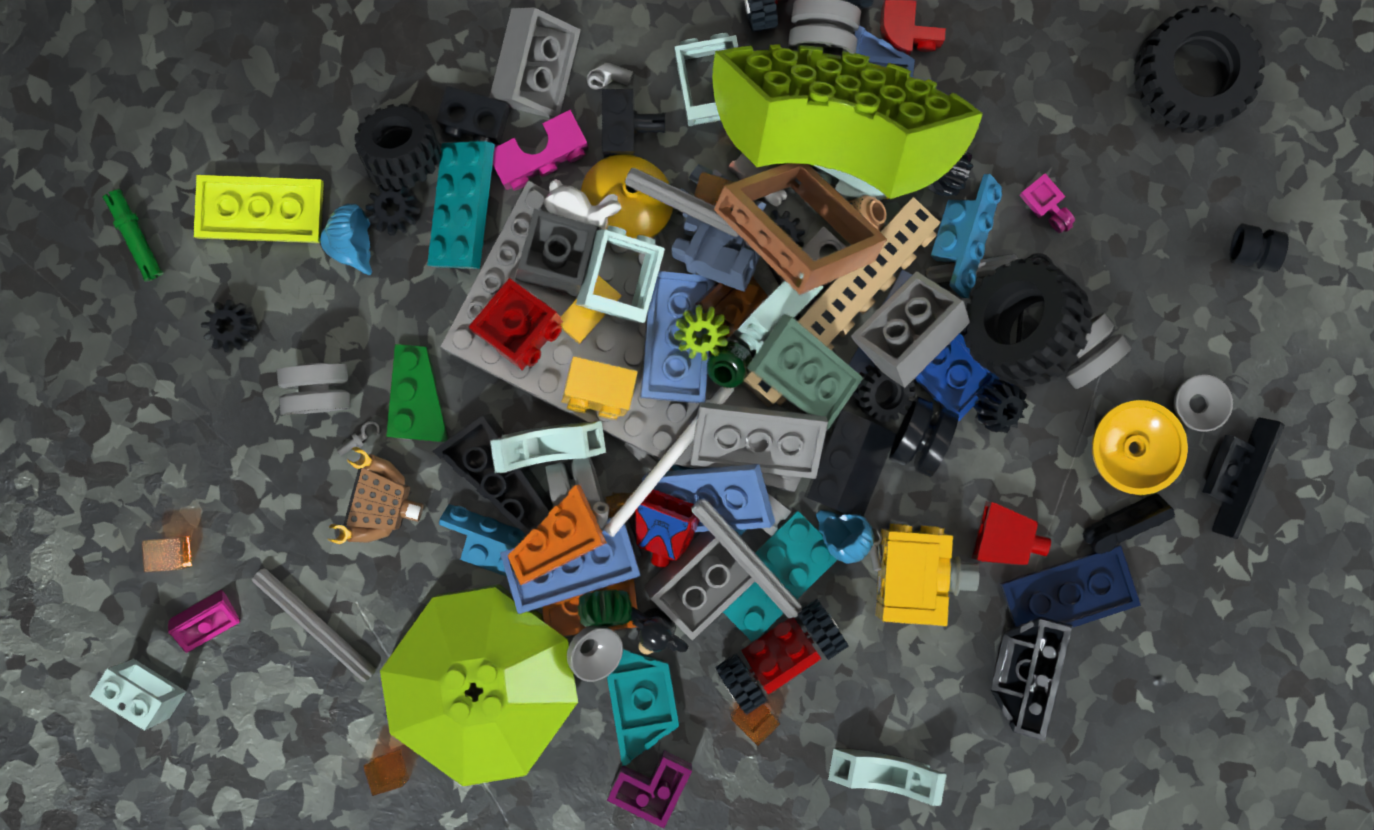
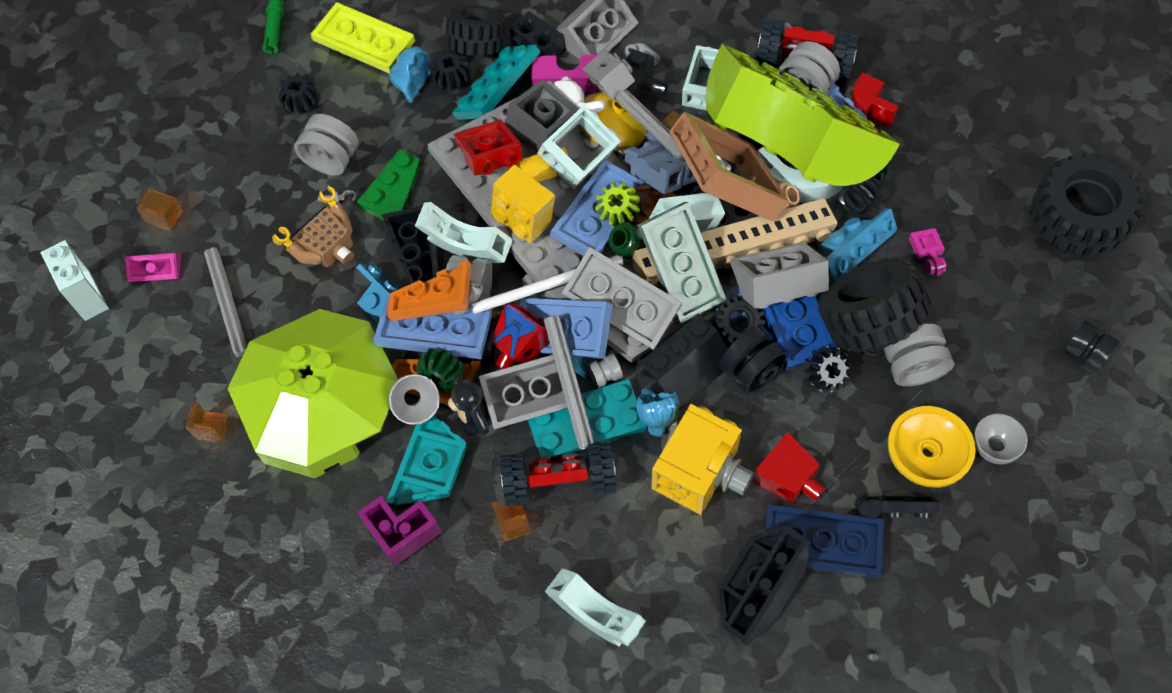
camera: 30 degrees right, 25 degrees down
black bracket [1202,417,1285,539] -> none
none -> light grey brick [582,50,635,100]

